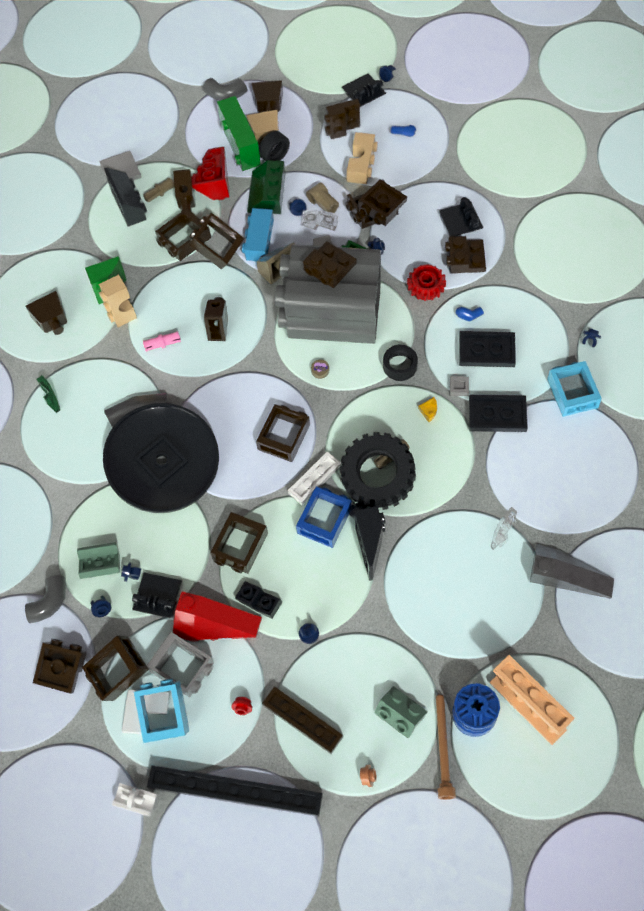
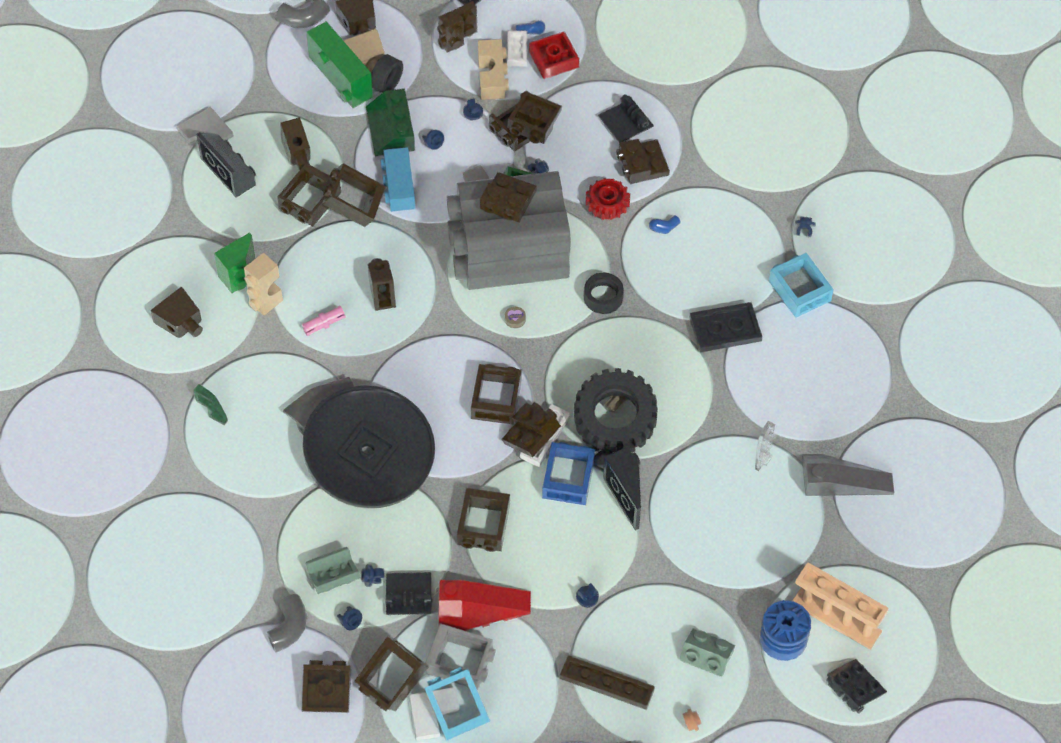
camera: 20 degrees left, 5 degrees down
dark tan axle [143,178,175,202] -> none
red wedge [192,146,230,200] -> none
red plate [231,697,253,715] -> none
black slope [235,581,282,619] -> none
dark tan slope [256,242,296,284] -> none
clear slope [300,210,338,231] -> none
dark tan piece [306,182,339,215] -> none
yellow tile [418,397,437,422] -> none
medium nougat piece [436,694,456,800] -> none
light grey tile [450,376,469,396] -> none
black plate [459,331,516,367] -> none
none -> dark blue plate [463,98,483,120]
none -> dark brown plate [502,402,561,457]
none -> white plate [507,31,527,66]
none -> red brick [529,31,580,79]
none -> black hinge [826,659,887,714]

